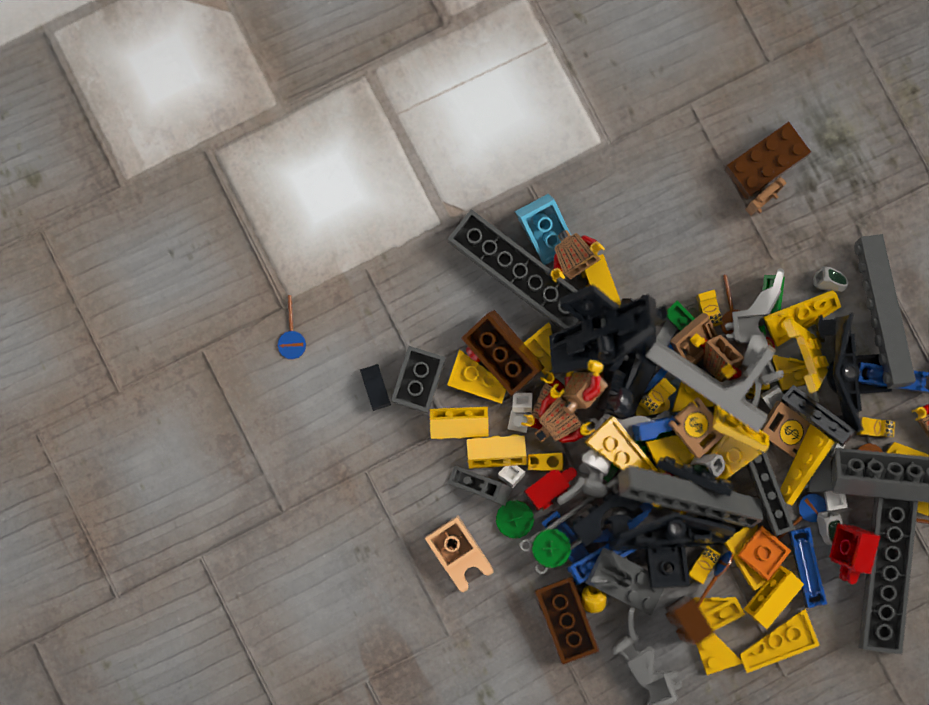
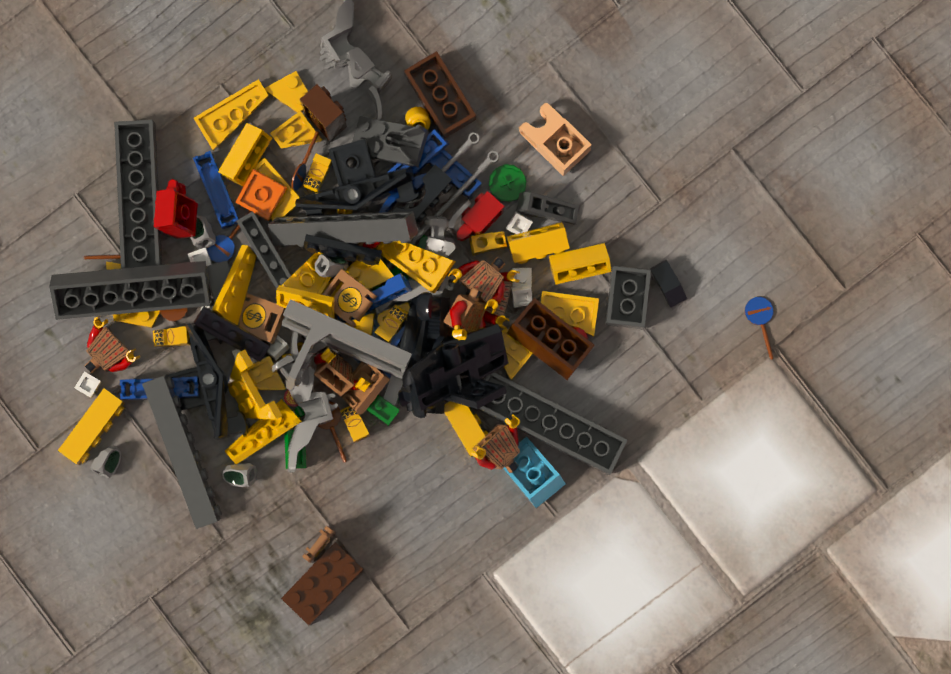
camera: 165 degrees right, 0 degrees up
green tile [532,529,571,568] -> none

